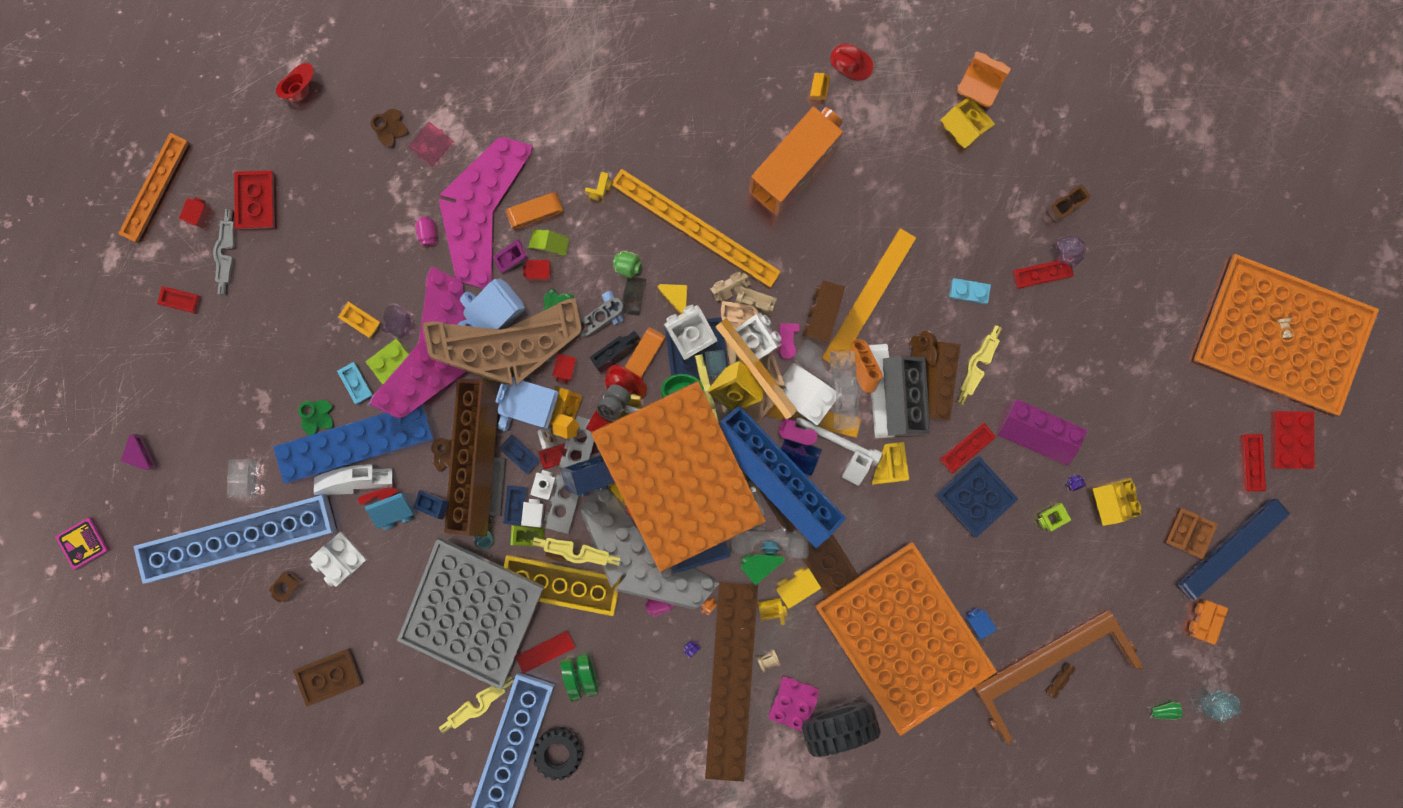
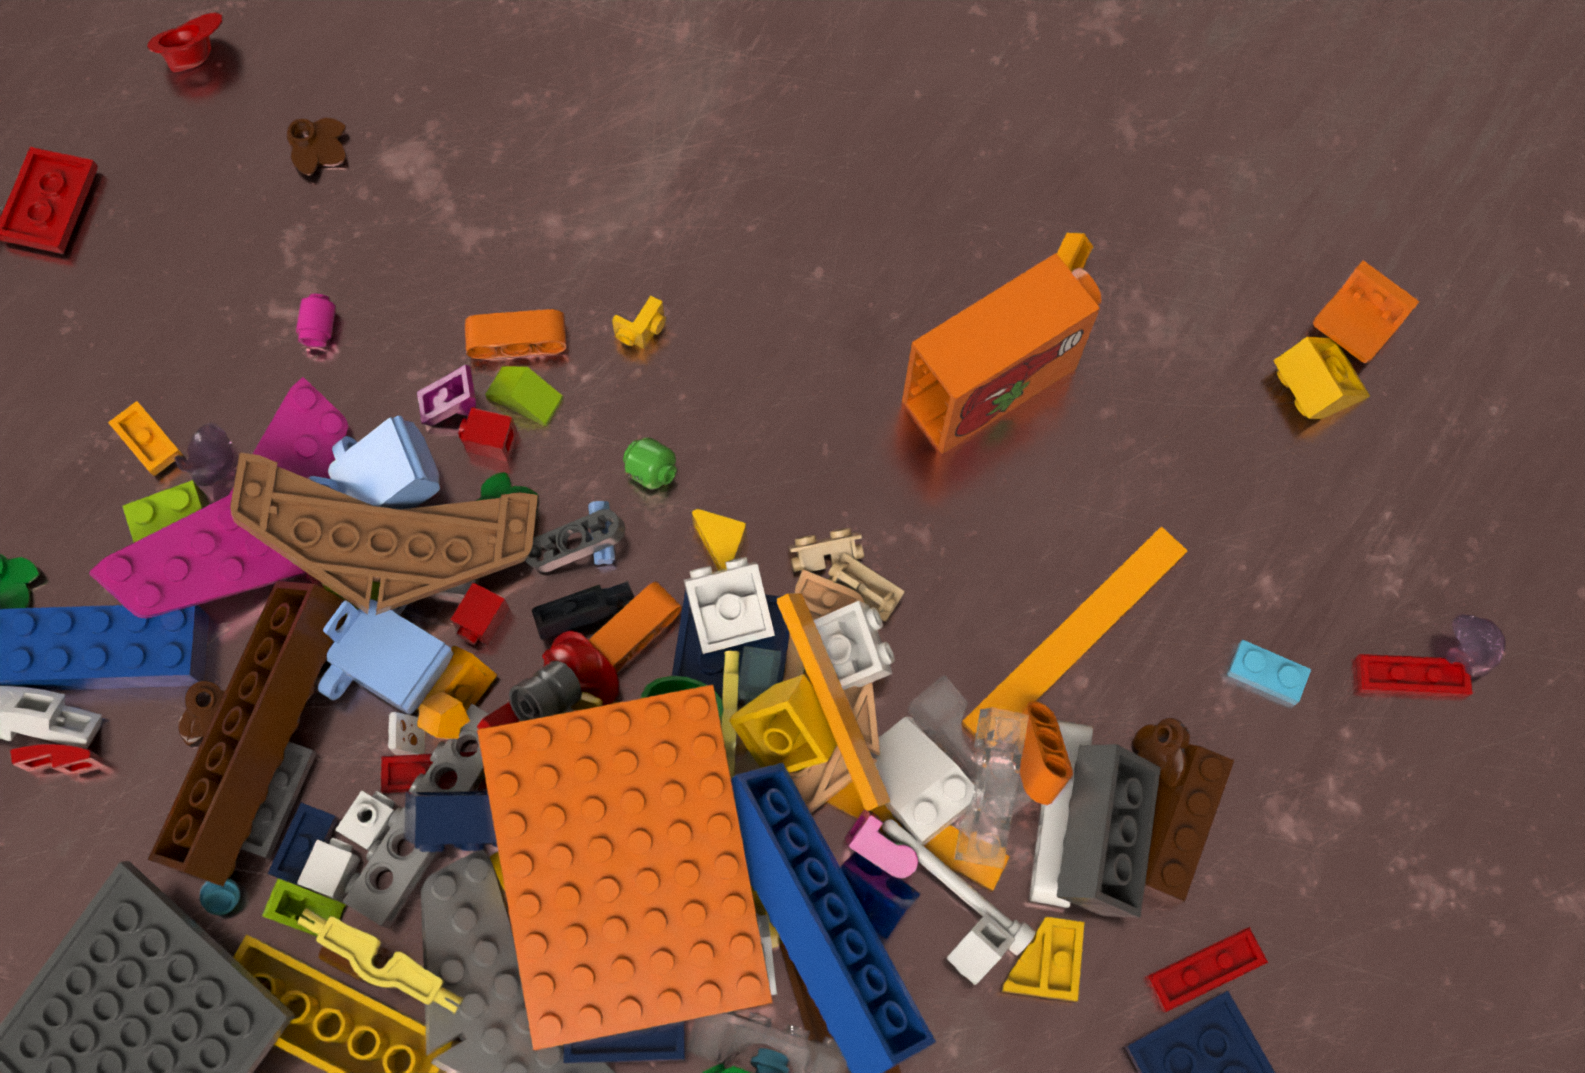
camera: 10 degrees right, 15 degrees down
medium azure plate [337,362,373,405] -> none
dark azure slope [365,493,417,530] -> none
clear pink piece [408,122,453,167] -> none
dark blue plate [414,490,449,520] -> none
dark pink wing [438,137,533,289] -> none
dark blue plate [499,434,540,474] -> none
light orange plate [611,169,781,288] -> none
clear smoke slope [623,277,647,317] -> none
dark pink leg [779,323,799,360] -> none
reddish brown brick [803,280,846,346] -> none
red piece [830,43,874,81] -> none
light yellow piece [957,325,1002,405] -> none
magenta slope [997,399,1088,466] -> none
reddish brown brick [1047,185,1091,222] -> none

